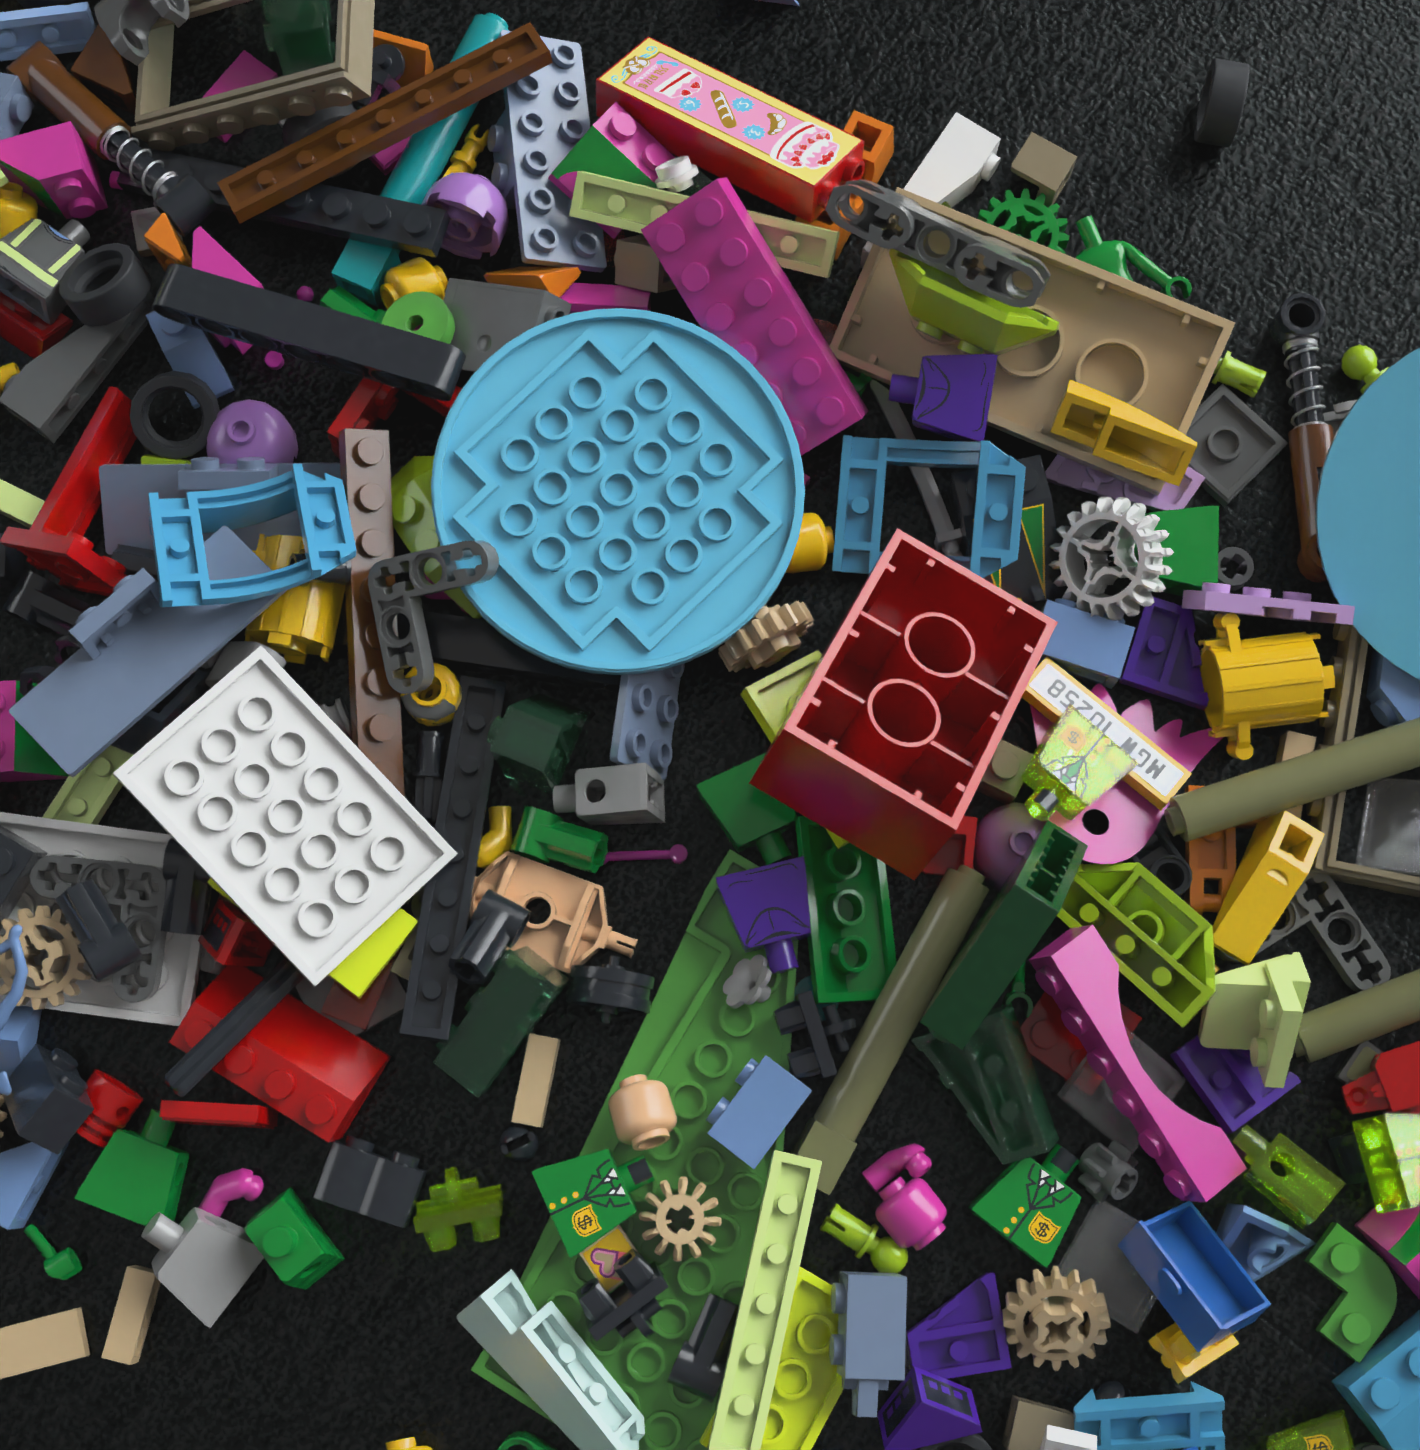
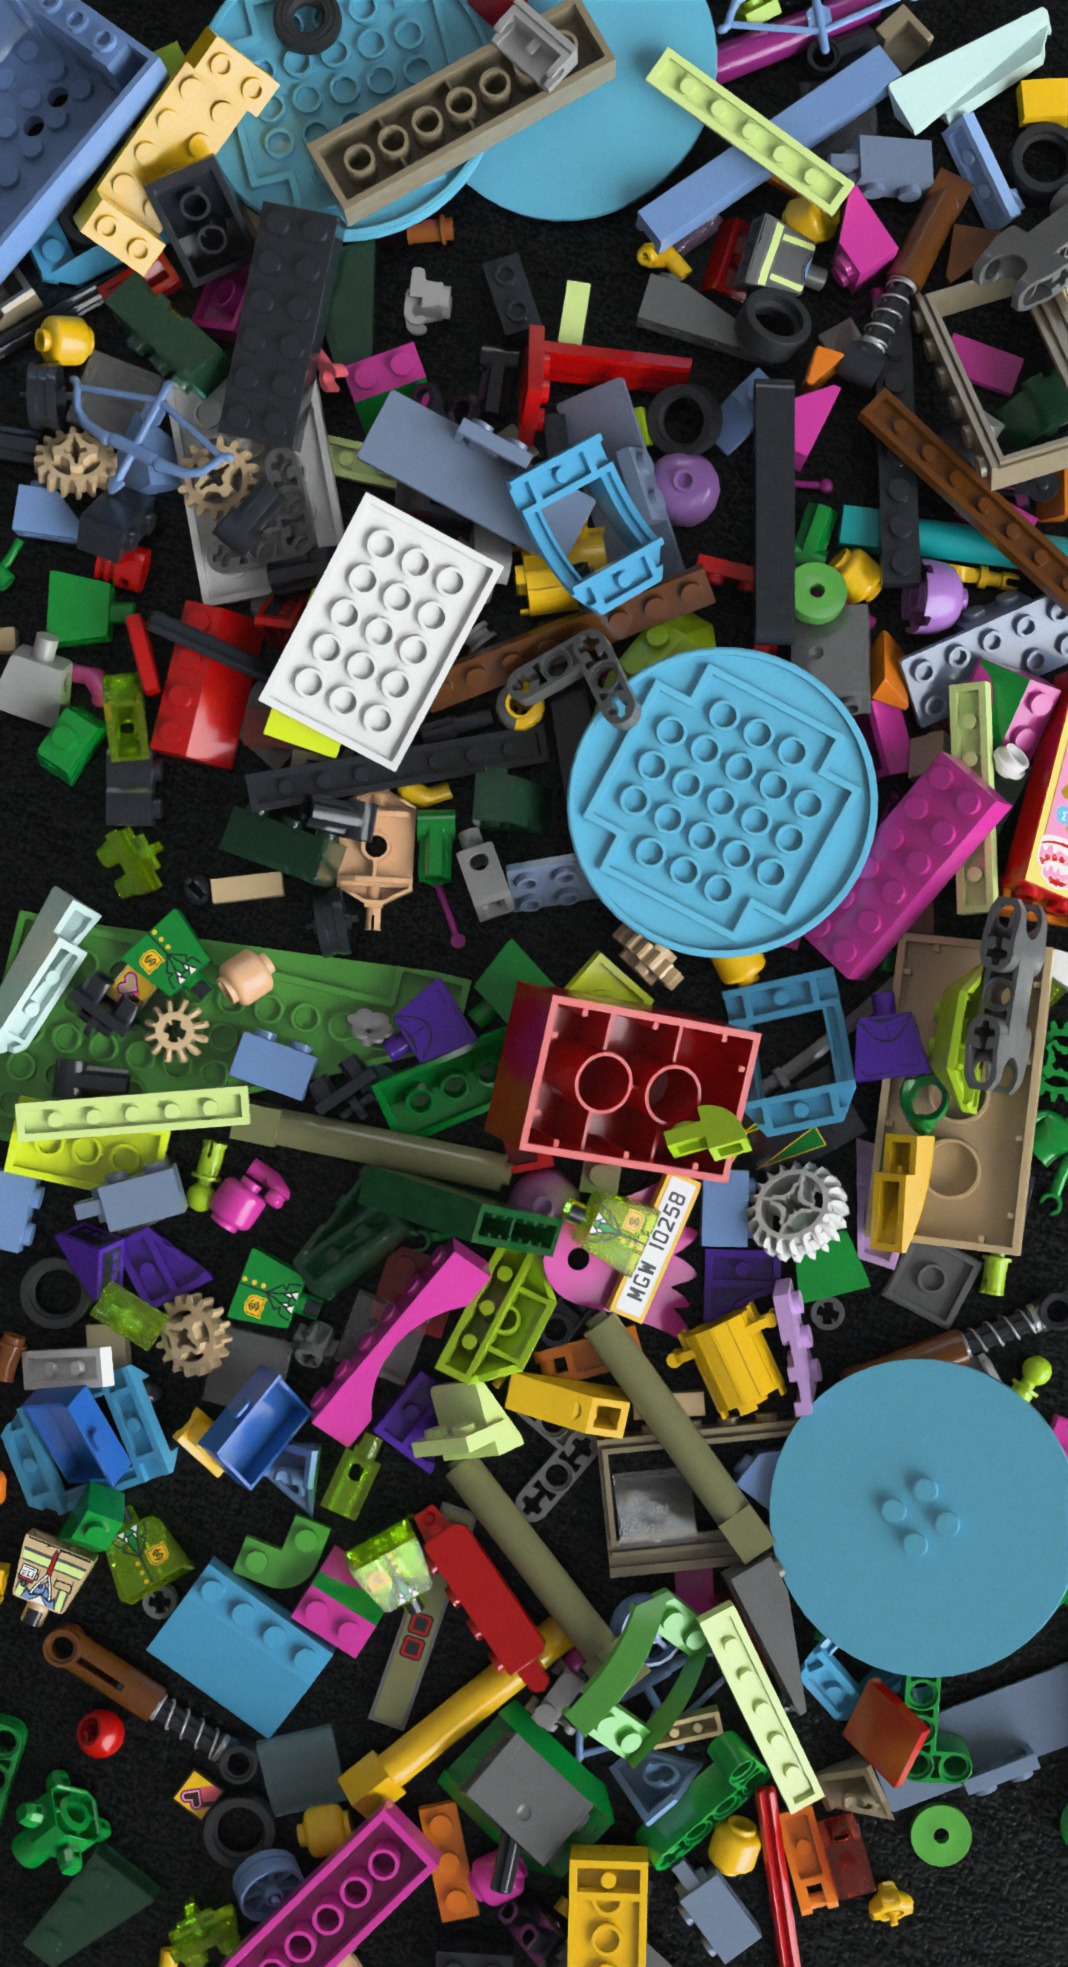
camera: 65 degrees right, 10 degrees up
none -> clear neon green hips [89,1281,169,1351]
none -> clear neon green torso [102,673,150,763]
none -> lime brick [664,1105,752,1161]
none -> green piece [899,1075,950,1135]

